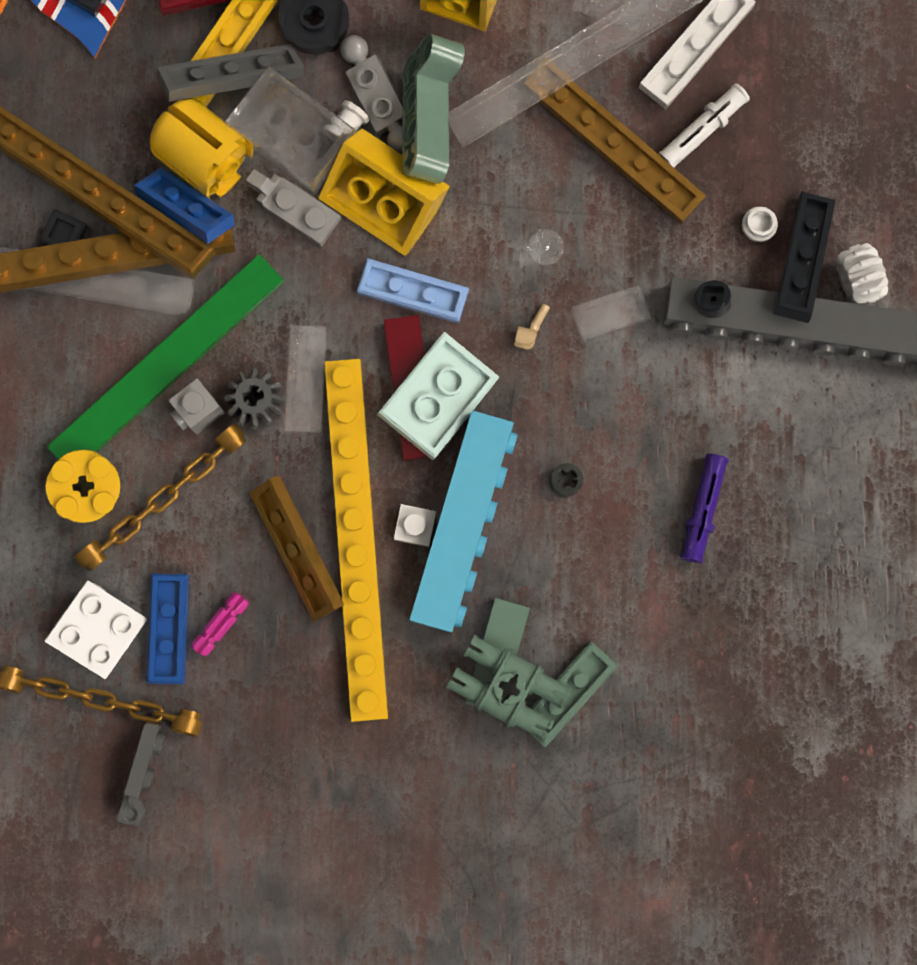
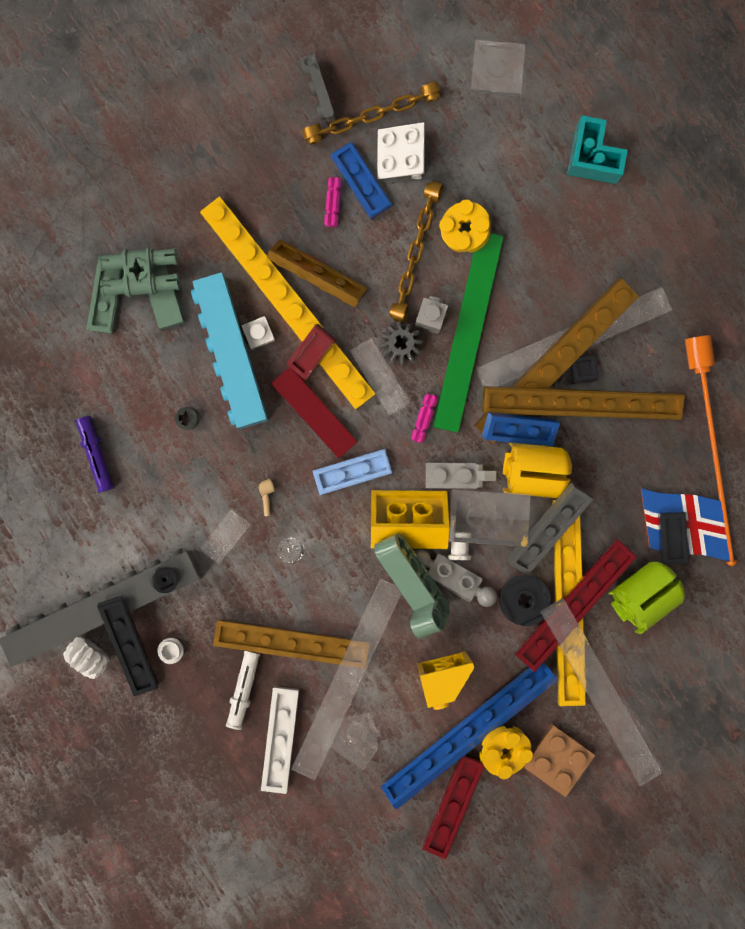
camera: 150 degrees right, 5 degrees up
light aqua tile [377,332,499,460] -> none
none -> dark red tile [286,324,337,380]
none -> dark pink axle [411,394,438,443]

